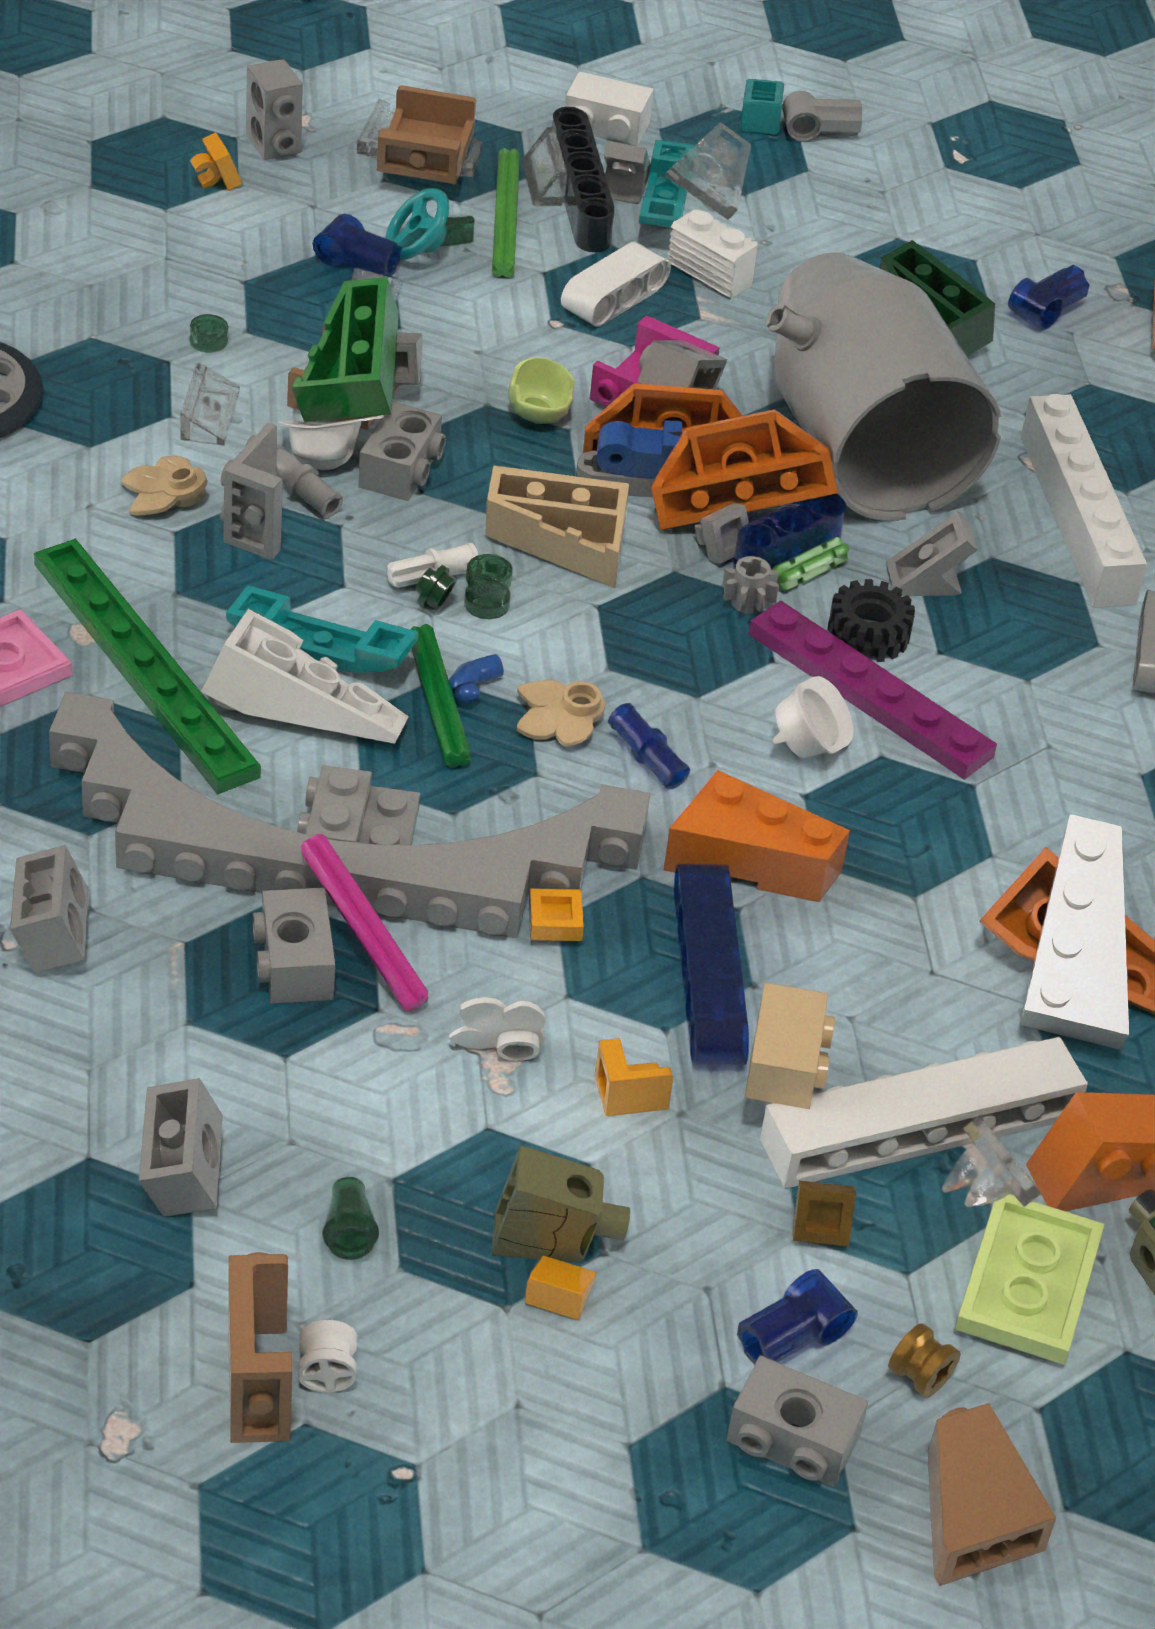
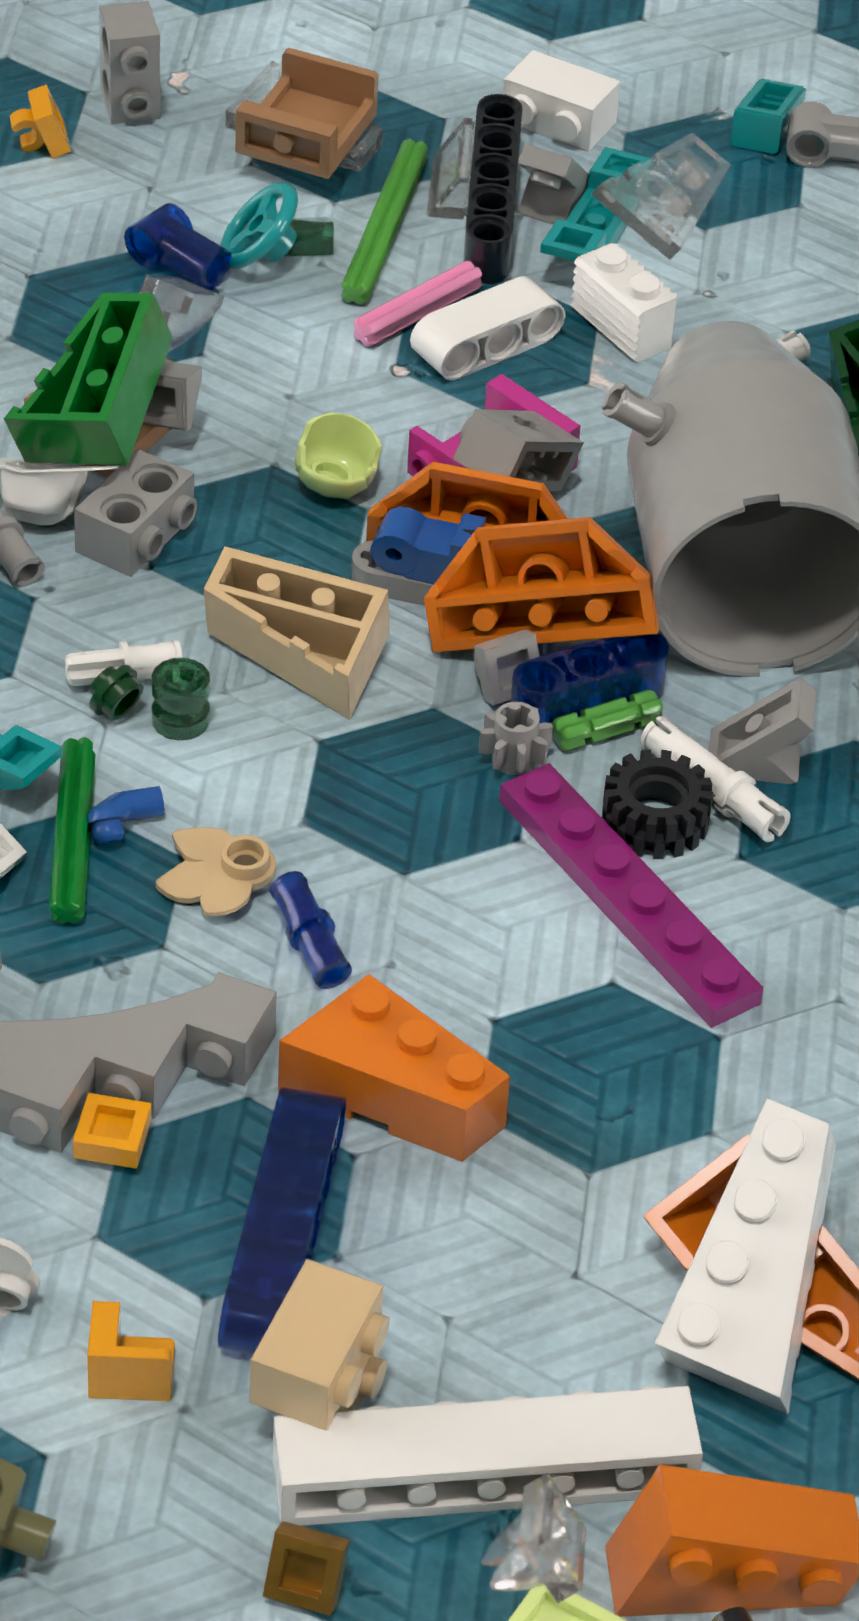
camera: 15 degrees right, 0 degrees up
white piece [772,676,854,758] -> none
none -> bright pink axle [353,261,482,346]
none -> white pin [640,716,791,842]

